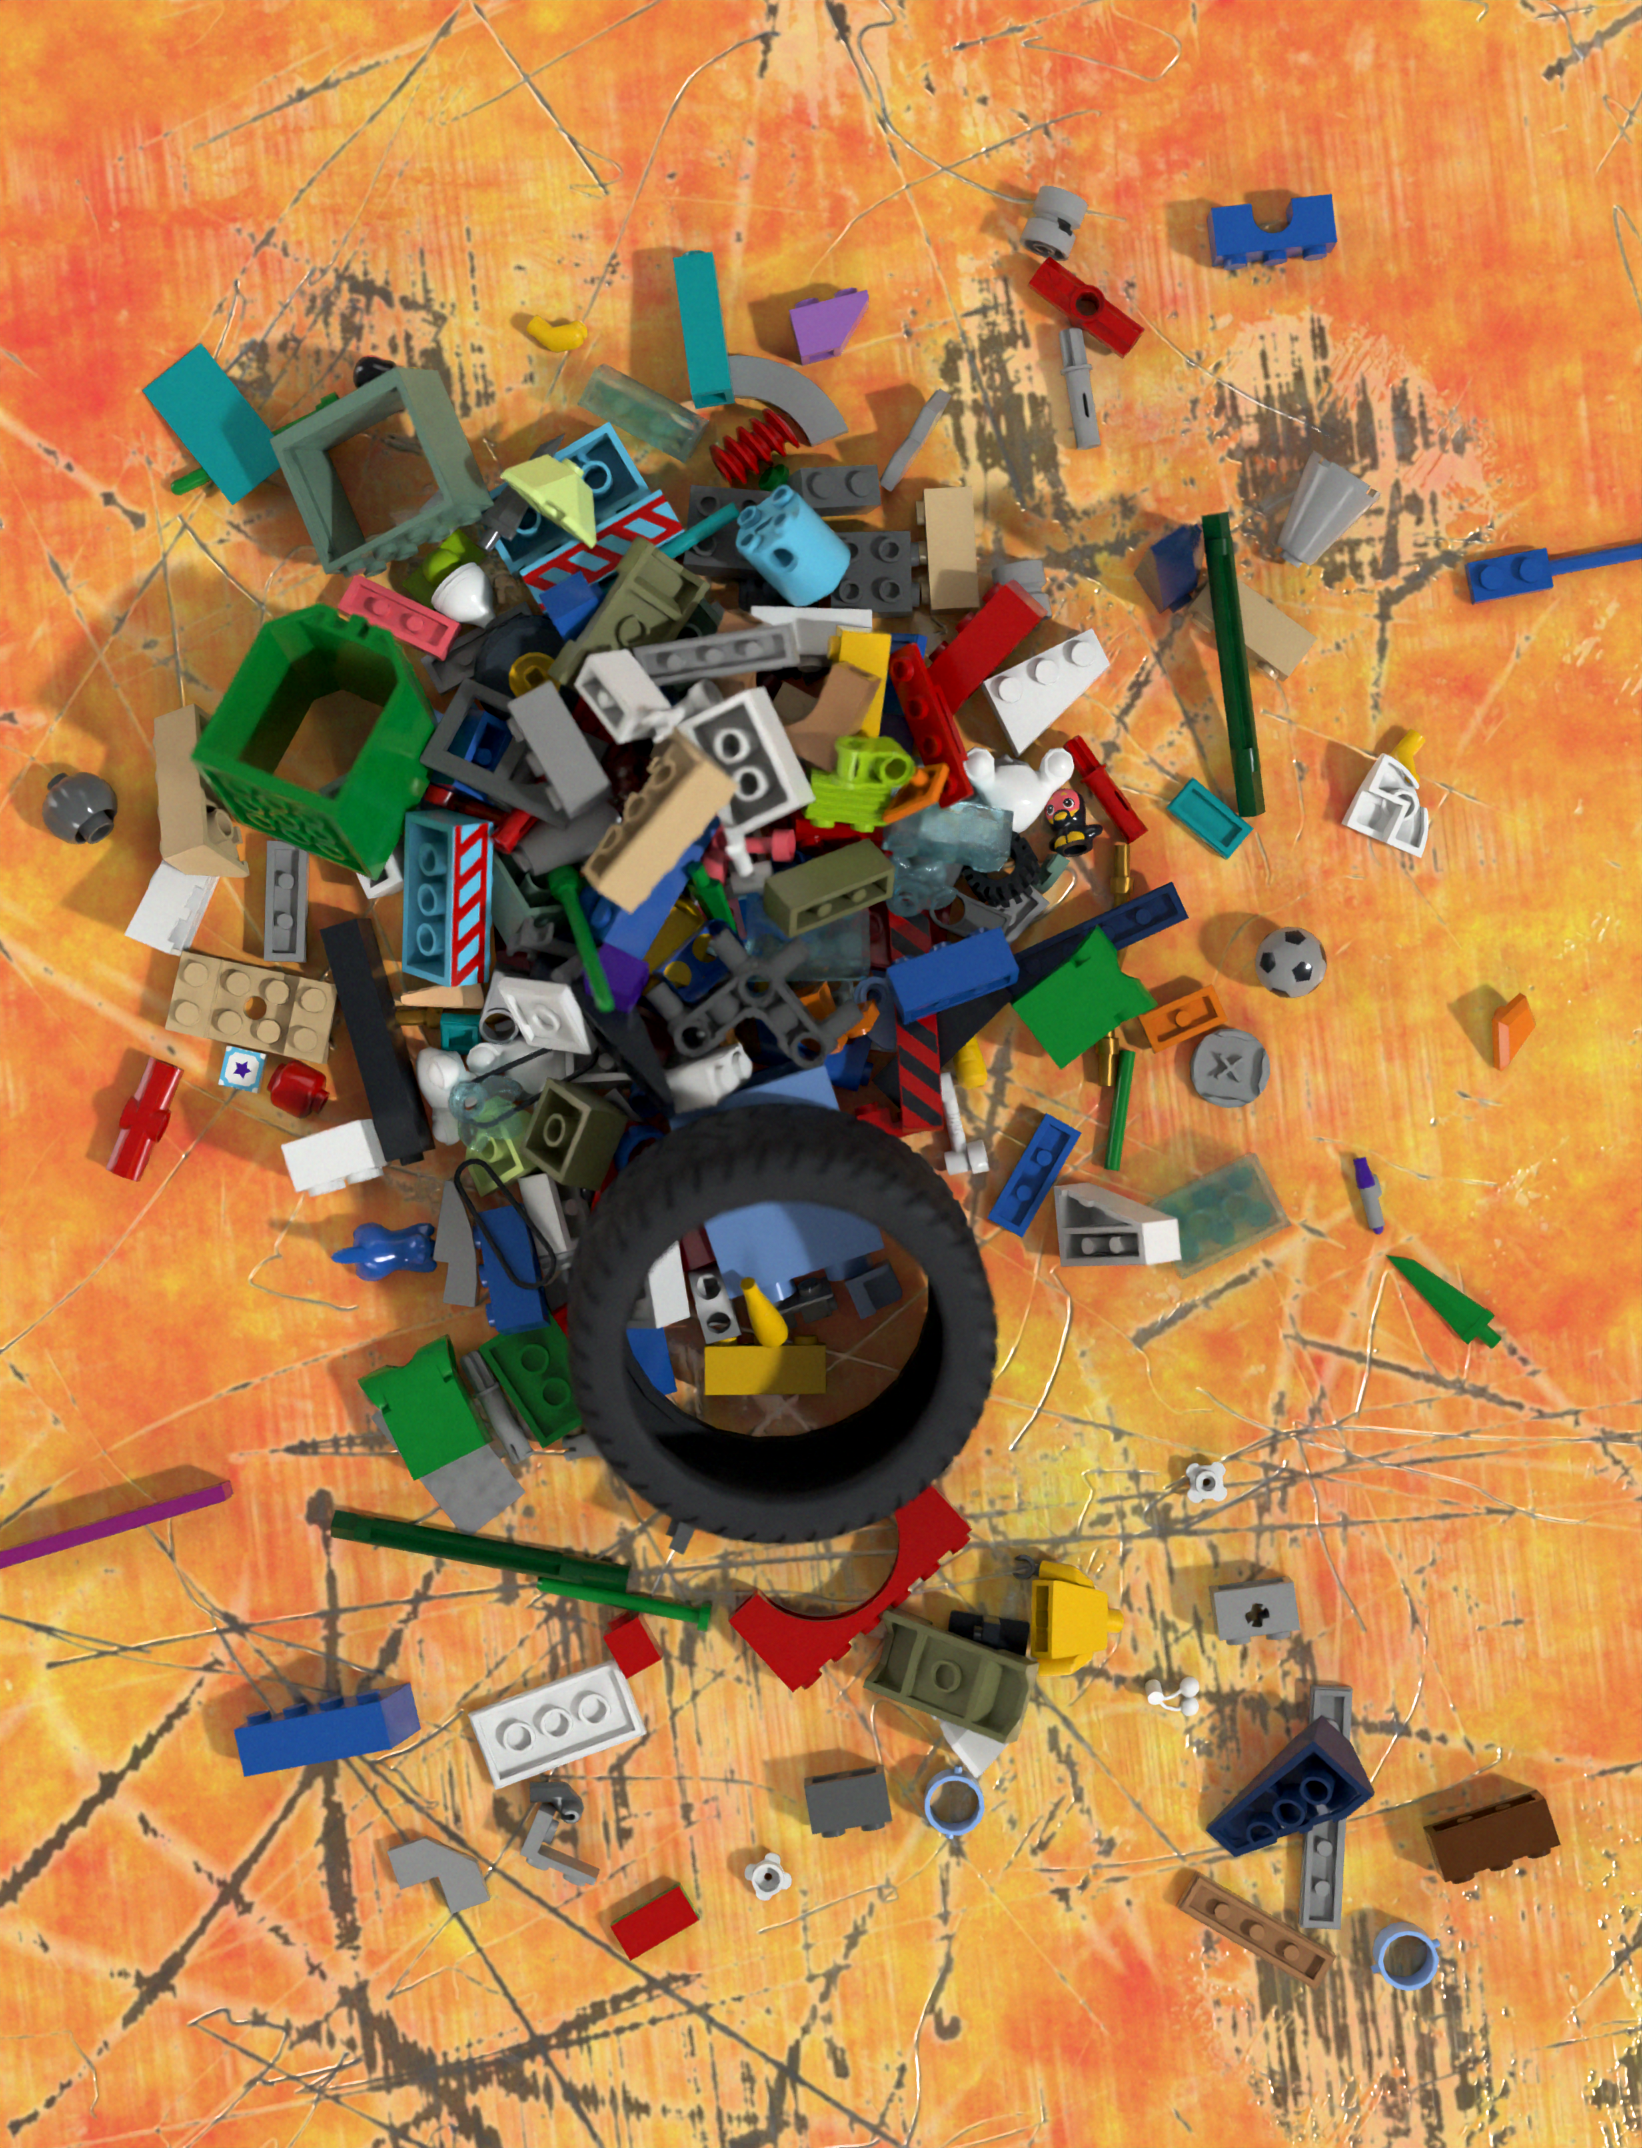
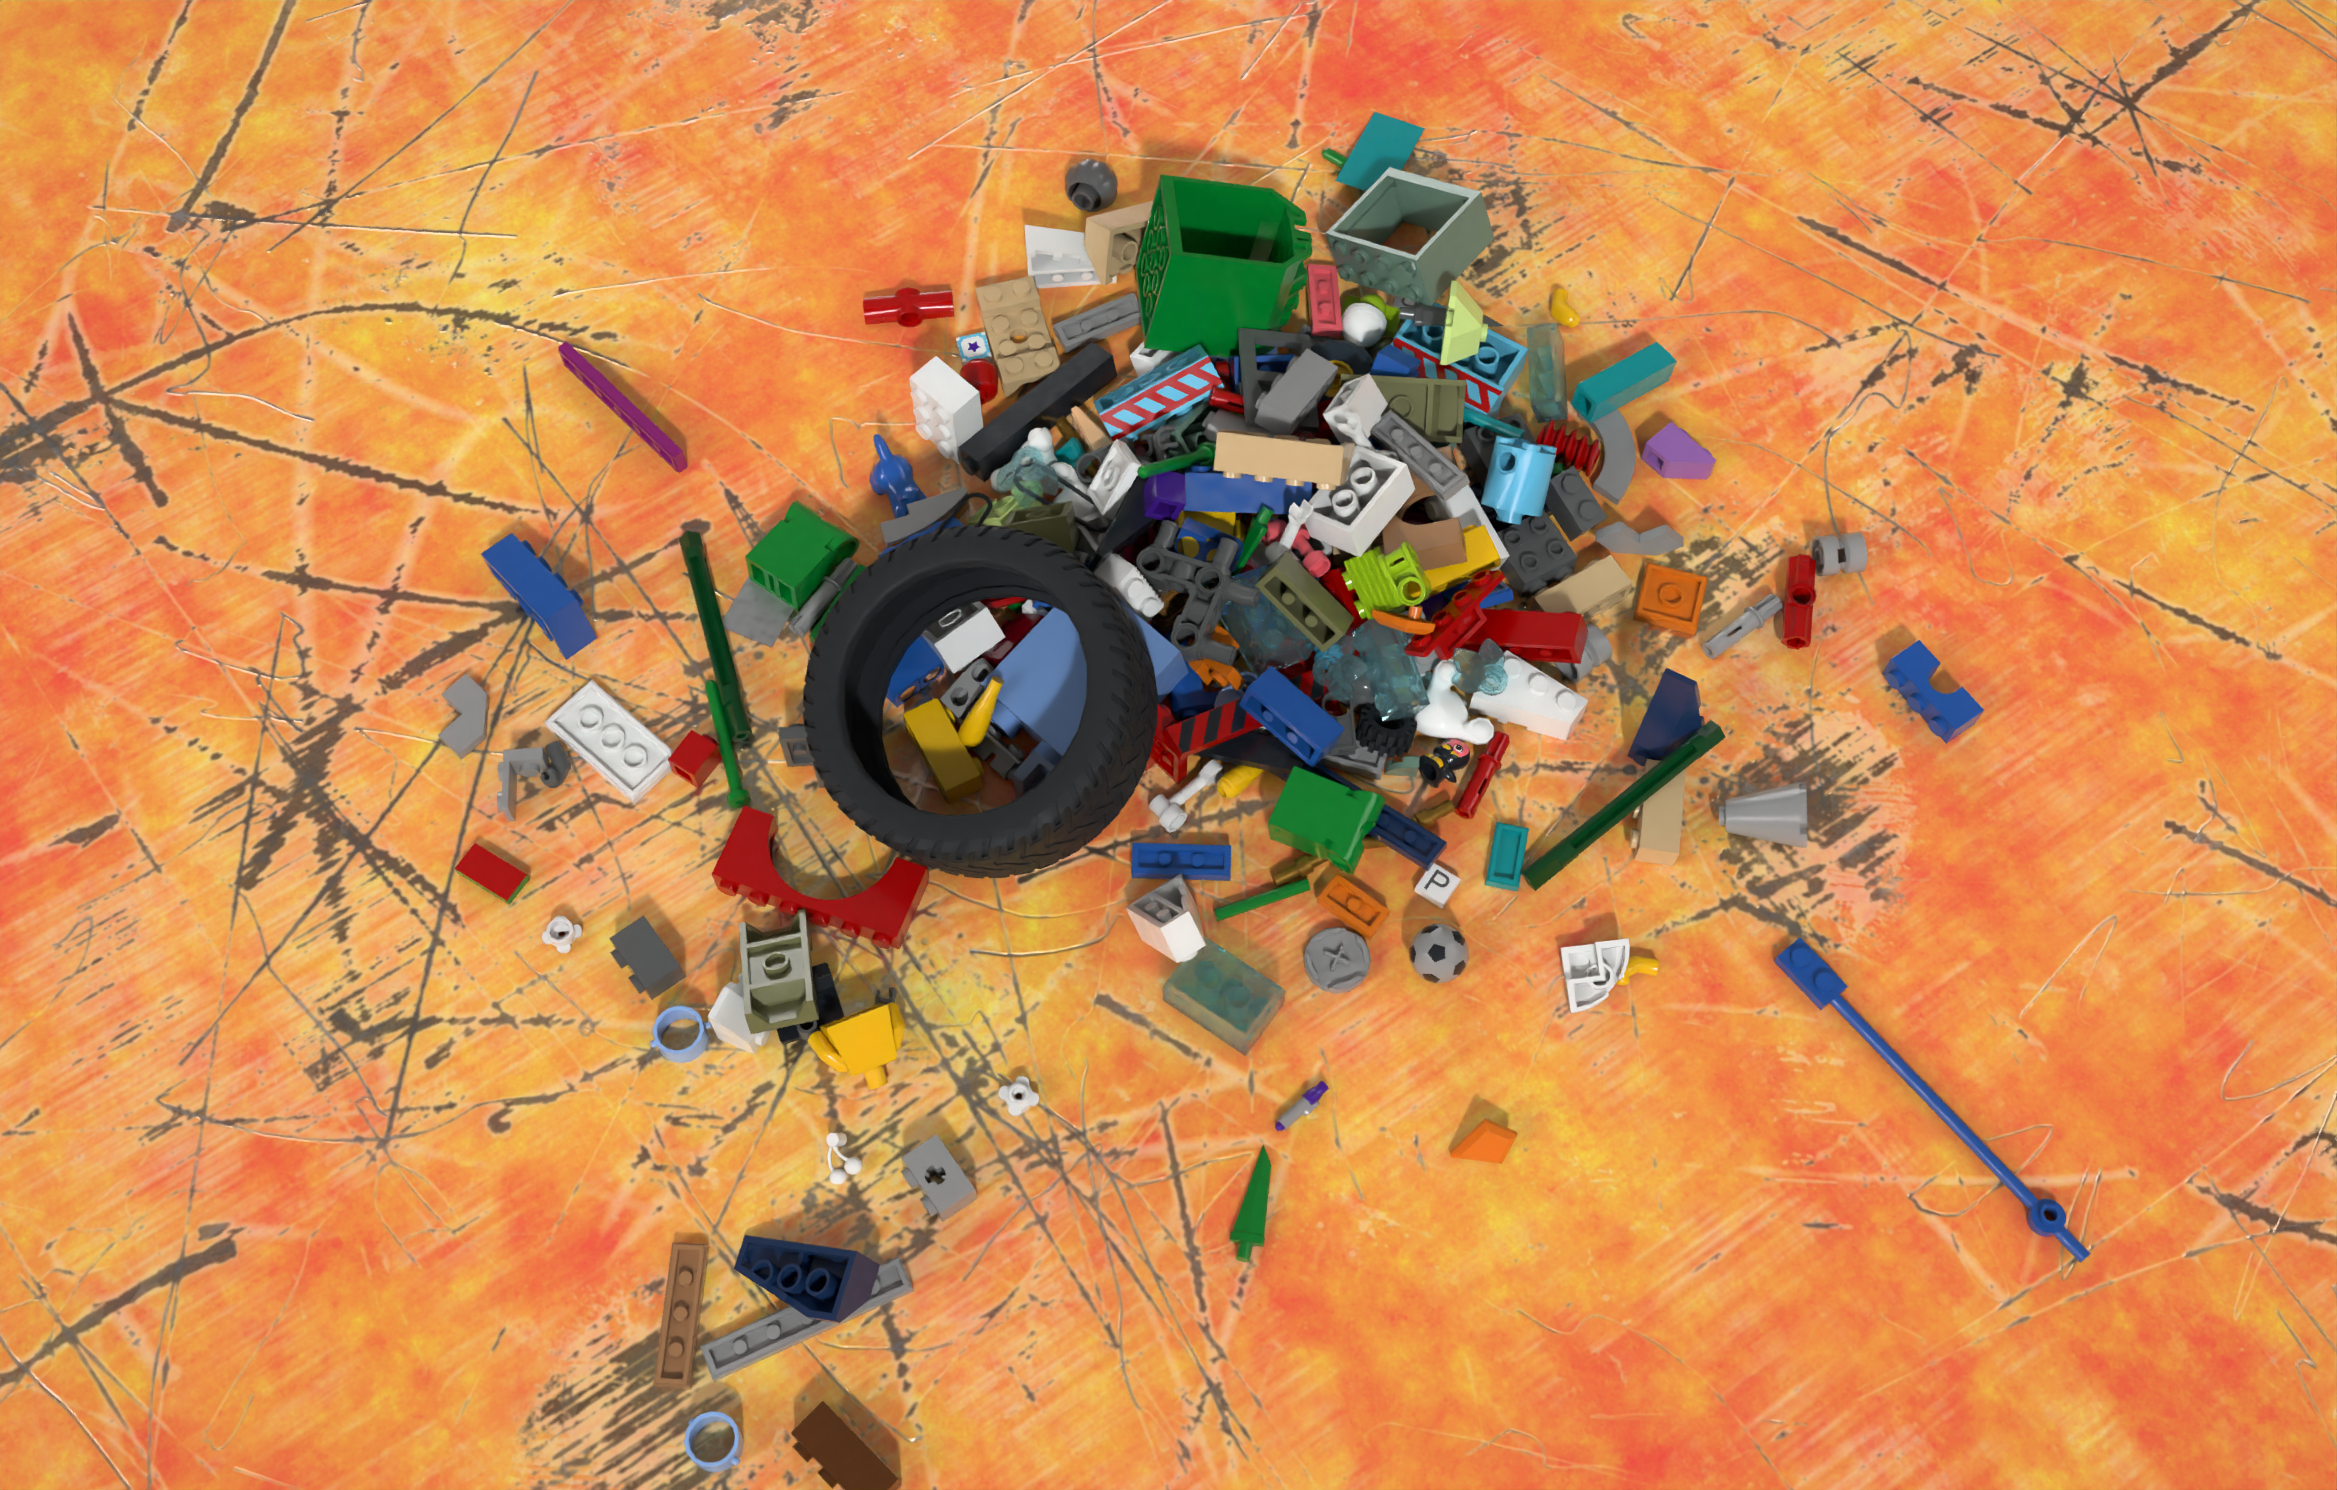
camera: 65 degrees right, 25 degrees down
none -> white tile [1414,863,1461,909]
none -> clear light blue plate [1451,638,1508,696]
none -> orange tile [1633,562,1708,635]

